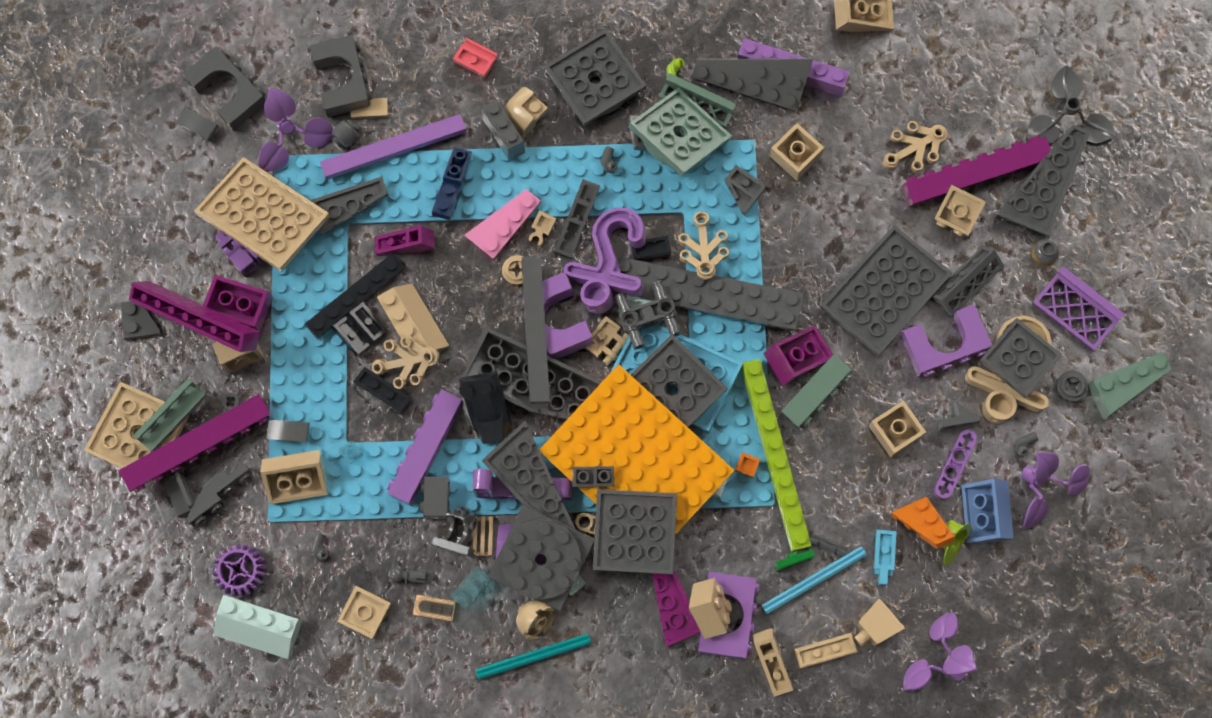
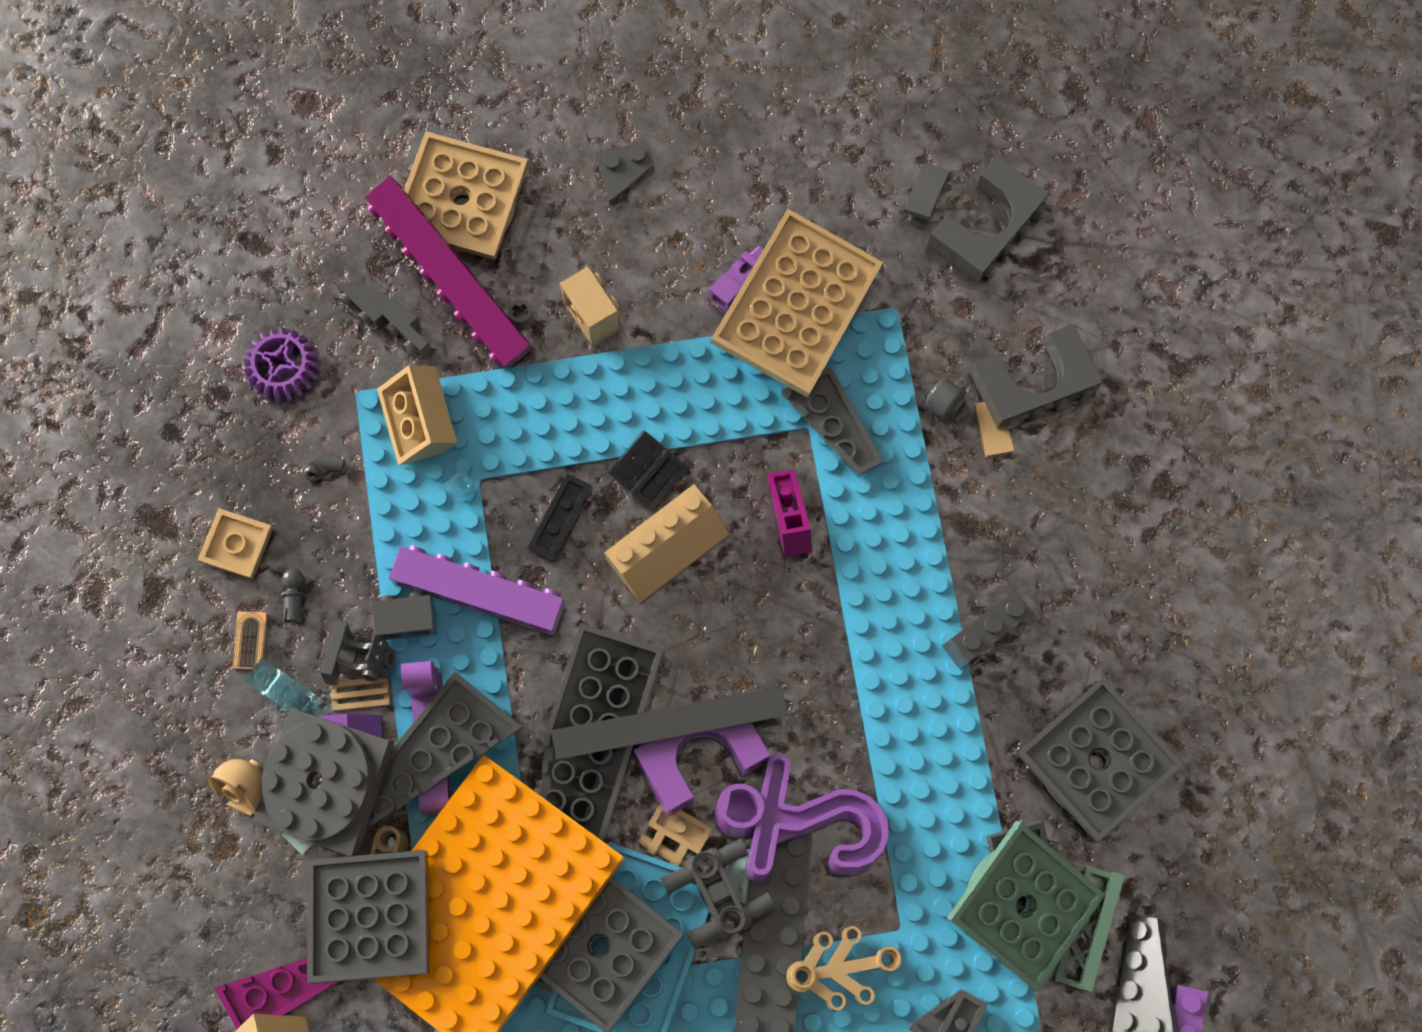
camera: 80 degrees right, 0 degrees up
magenta brick [129,281,260,352] -> none
sand green fence [133,378,207,452] -> none
dark grey panel [163,471,194,517] -> none
magenta brick [203,275,273,331] -> none
light aqua slope [214,595,302,660] -> none
medium lavender plant [258,88,334,172] -> none
dark grey slope [267,420,310,442] -> none
black plate [304,253,405,339] -> none
medium lavender tile [320,114,467,180] -> none
tan plant [372,335,439,389] -> none
dark blue slope [432,147,472,220] -> none
coral plate [453,37,498,78] -> none
black slope [459,371,512,444] -> none
bright pink wing [464,189,541,260] -> none
teal axle [476,634,591,679] -> none
tan gear [502,255,523,285] -> none
tan brick [505,87,548,138] -> none
tan plate [529,210,556,246] -> none
dark grey slope [555,179,600,258] -> none
dark grey slope [572,466,614,487] -> none
dark grey arm [600,146,617,173] -> none
black plate [631,236,671,261] -> none
lime arm [666,58,684,76] -> none

